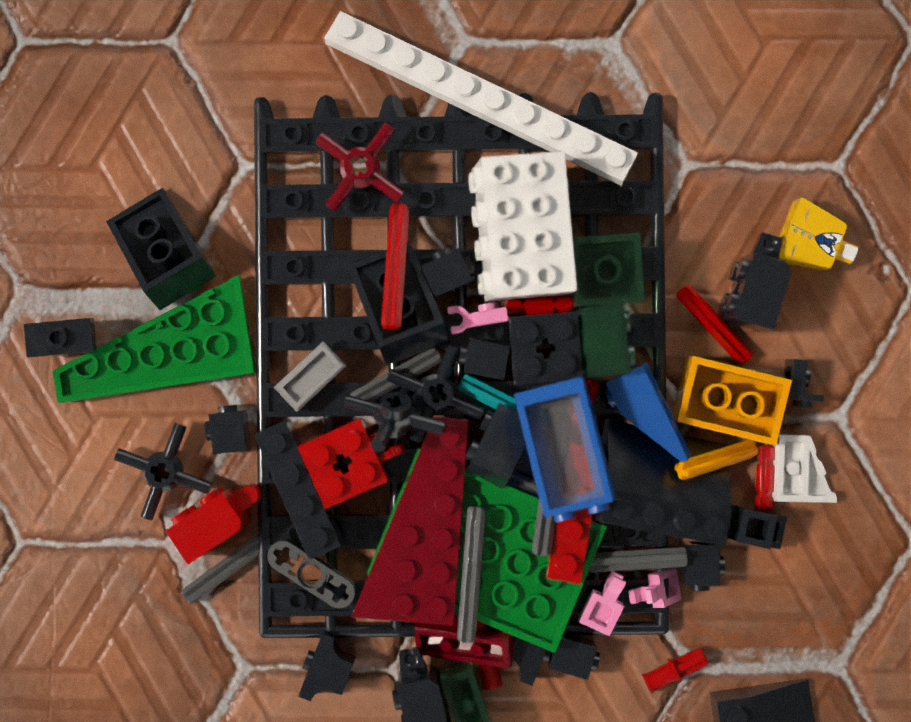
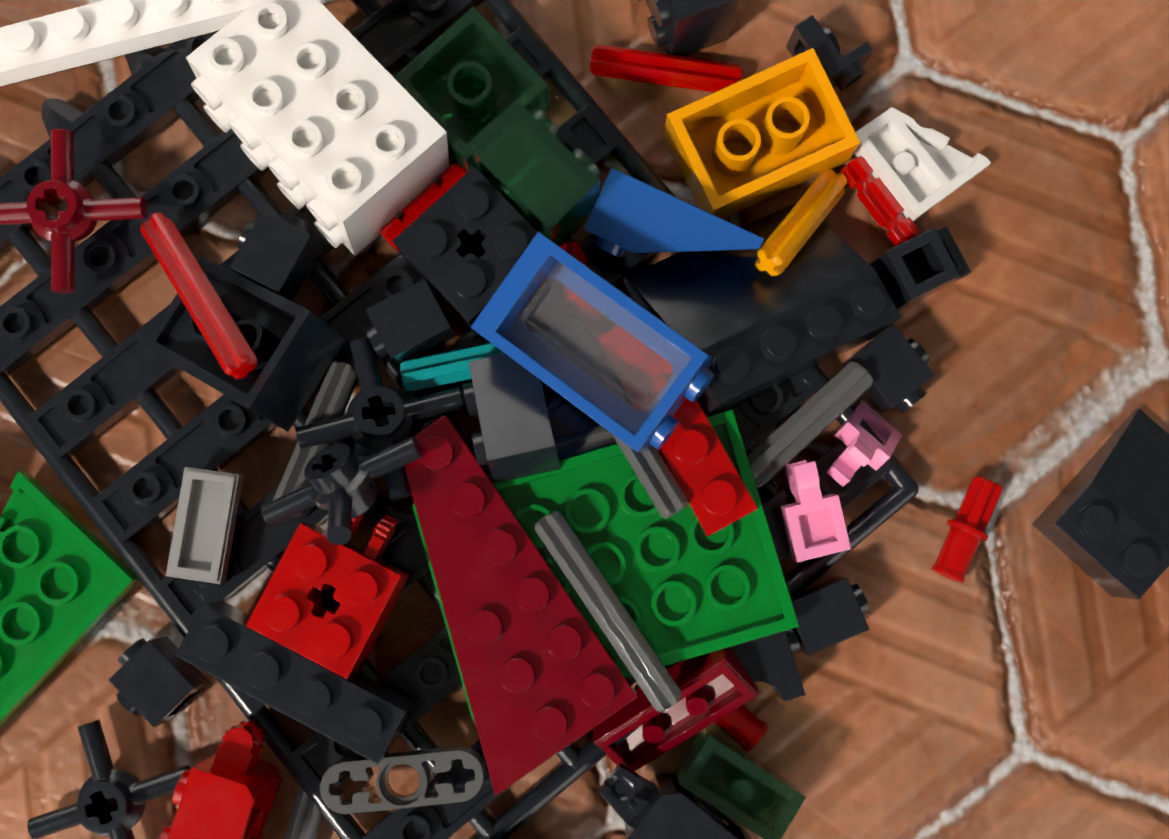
camera: 35 degrees left, 5 degrees down
bright pink plate [447,302,508,334] -> none

